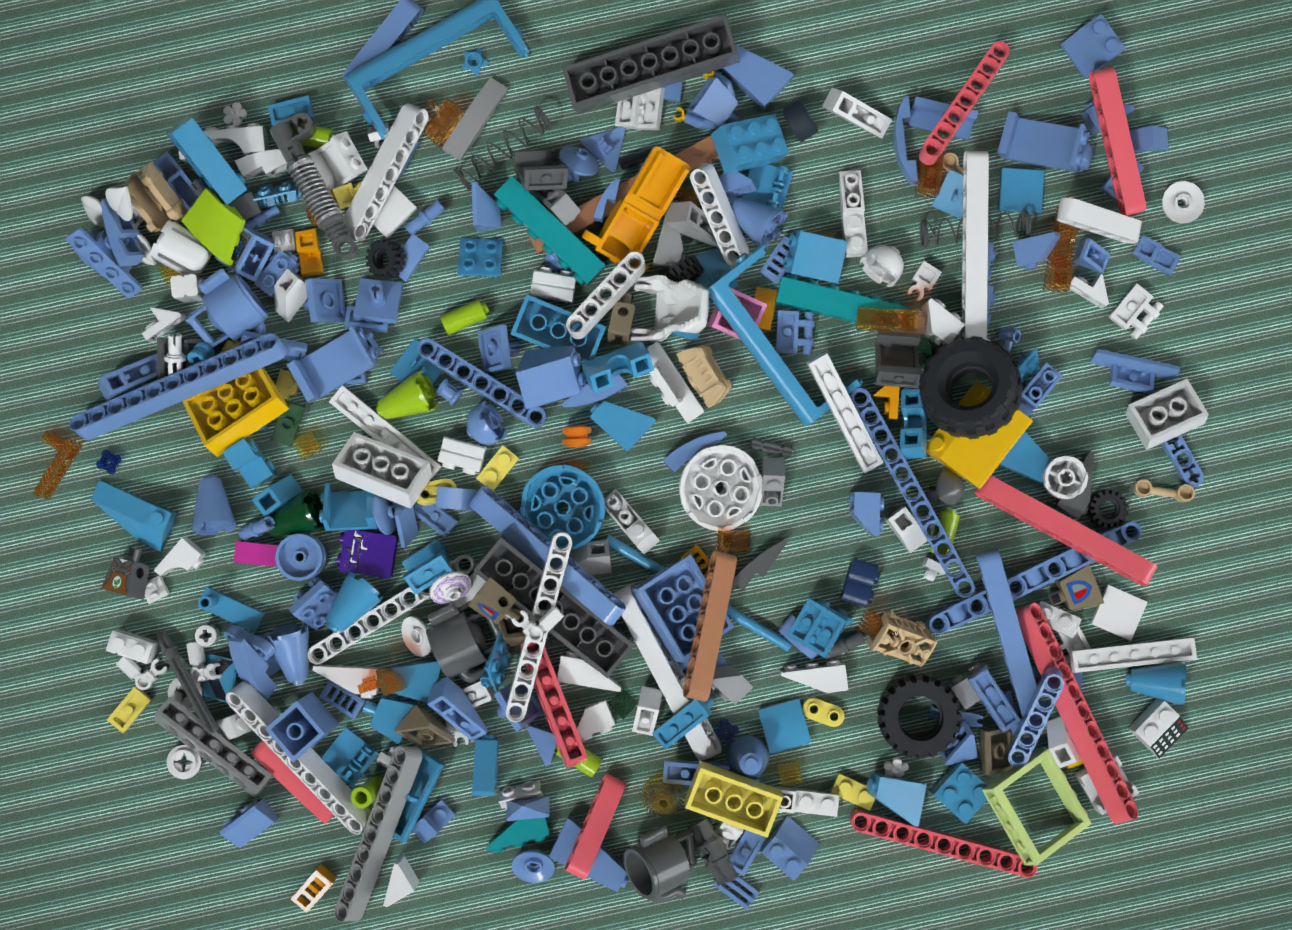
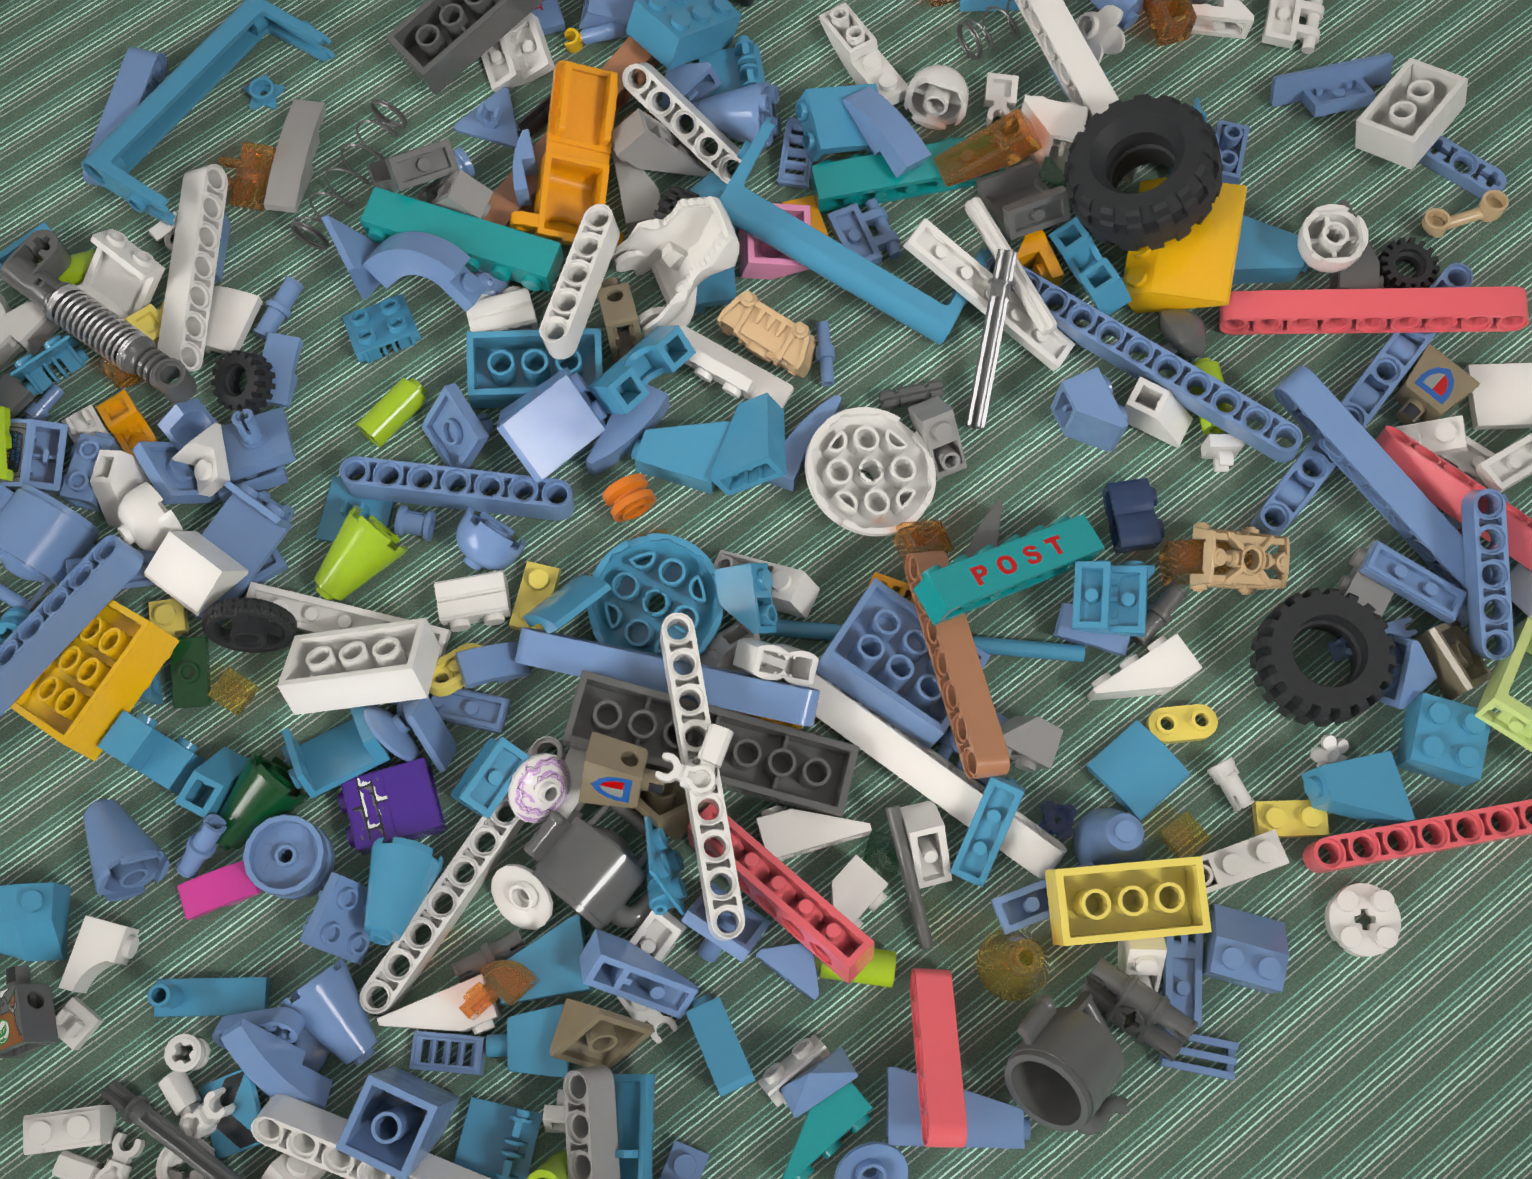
camera: 25 degrees left, 15 degrees down
medium blue dish [559,146,599,176] -> none
none -> white cylinder [117,482,184,552]
none -> white slope [144,531,248,616]
none -> medium blue panel [157,398,217,451]
none -> white slope [171,423,230,497]
none -> black wheel [202,597,297,653]
none -> medium blue arch [362,232,486,312]
none -> dark grey pin [451,929,526,983]
none -> dark azure slope [522,575,612,634]
none -> dark azure slope [710,393,786,496]
none -> dark azure slope [714,563,777,634]
none -> white brick [733,638,819,686]
none -> medium blue bar [815,321,835,386]
none -> medium blue slope [842,86,931,178]
none -> dark grey bar [885,804,934,949]
none -> teal brick [913,514,1105,626]
none -> white axle [965,197,1057,335]
none -> axle [965,249,1018,429]
none -> white plate [1076,5,1125,64]
none -> white pin [1207,757,1255,813]
none -> white plate [1325,883,1401,957]

